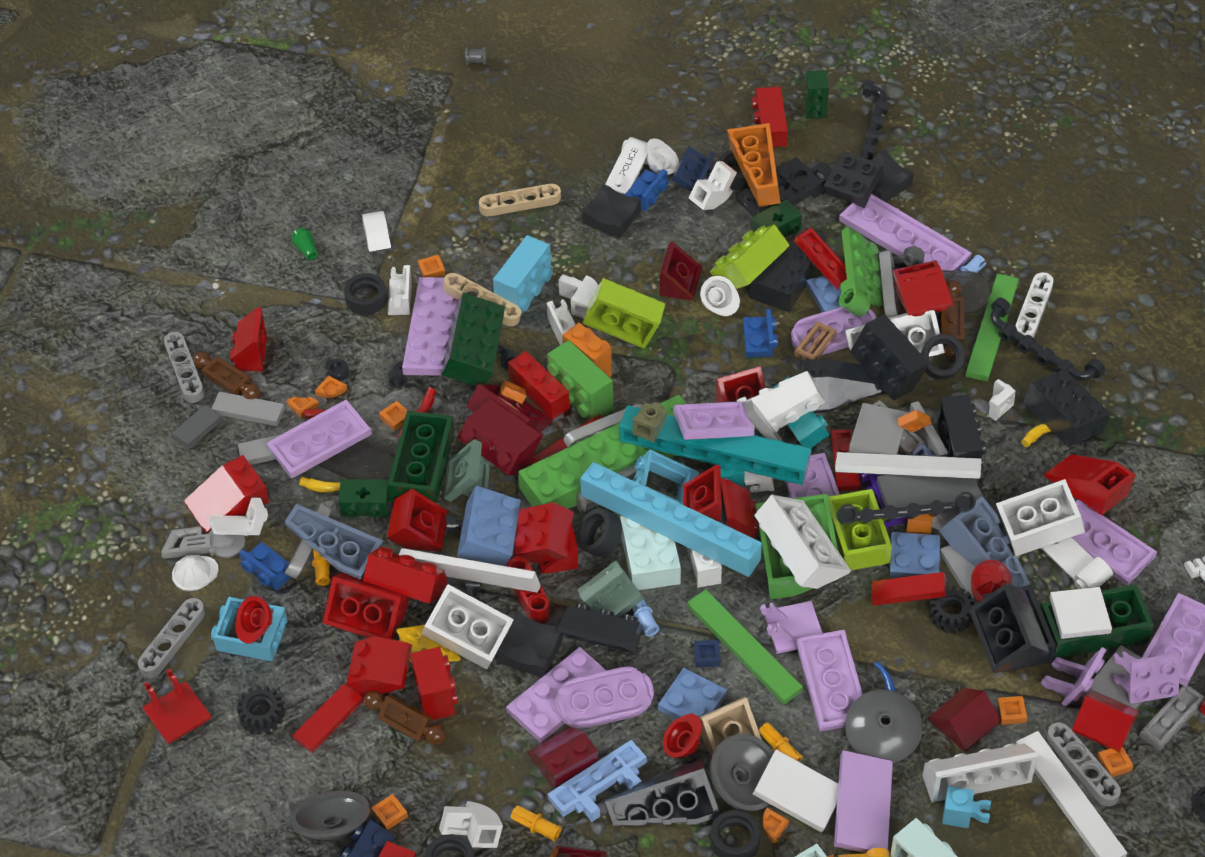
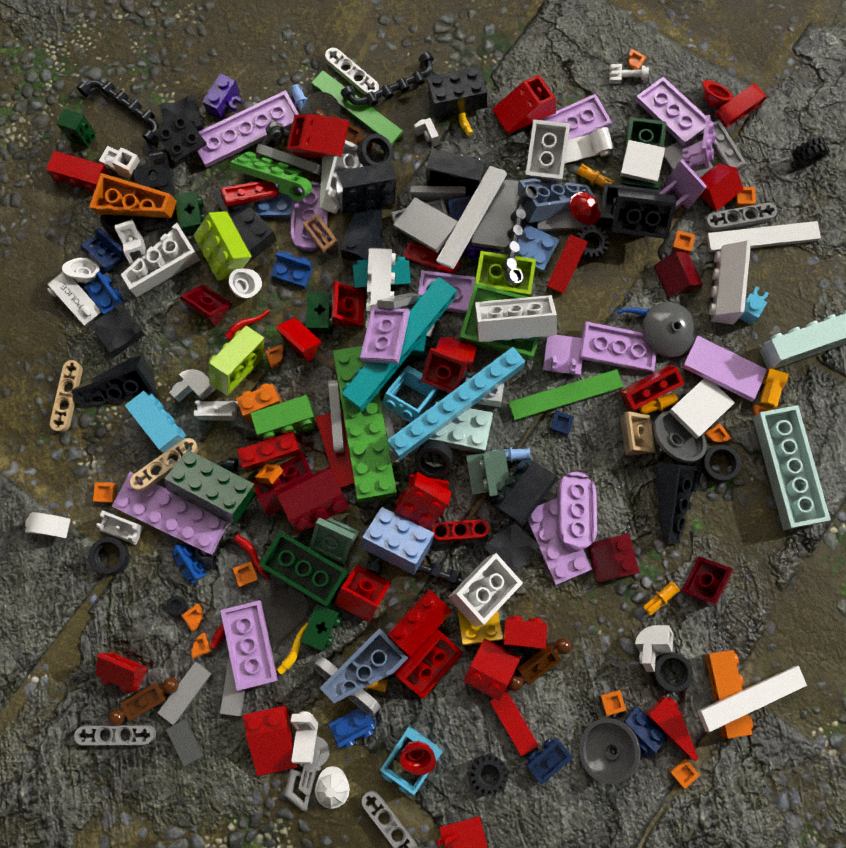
camera: 65 degrees left, 25 degrees up
green cone [291,228,318,260] -> none
white tile [399,548,541,593] -> none
light blue hinge [548,740,647,822] -> none
olive brick [633,402,667,442] -> none
medium blue plate [658,668,727,719] -> none
red piece [663,713,703,759] -> none
orange tile [897,410,931,433] -> none
none -> black wedge [71,354,158,406]
none -> white brick [99,146,140,178]
none -> white wedge [121,223,200,297]
none -> blue hinge [171,543,207,585]
none -> dark purple brick [202,73,243,120]
none -> red animal [224,309,270,340]
none -> orange tile [265,344,284,369]
none -> red slope [276,318,321,363]
none -> dark green brick [306,292,334,334]
none -> dark blue bracket [525,737,573,785]
none -> light orange pin [577,164,614,188]
none -> red brick [619,365,685,411]

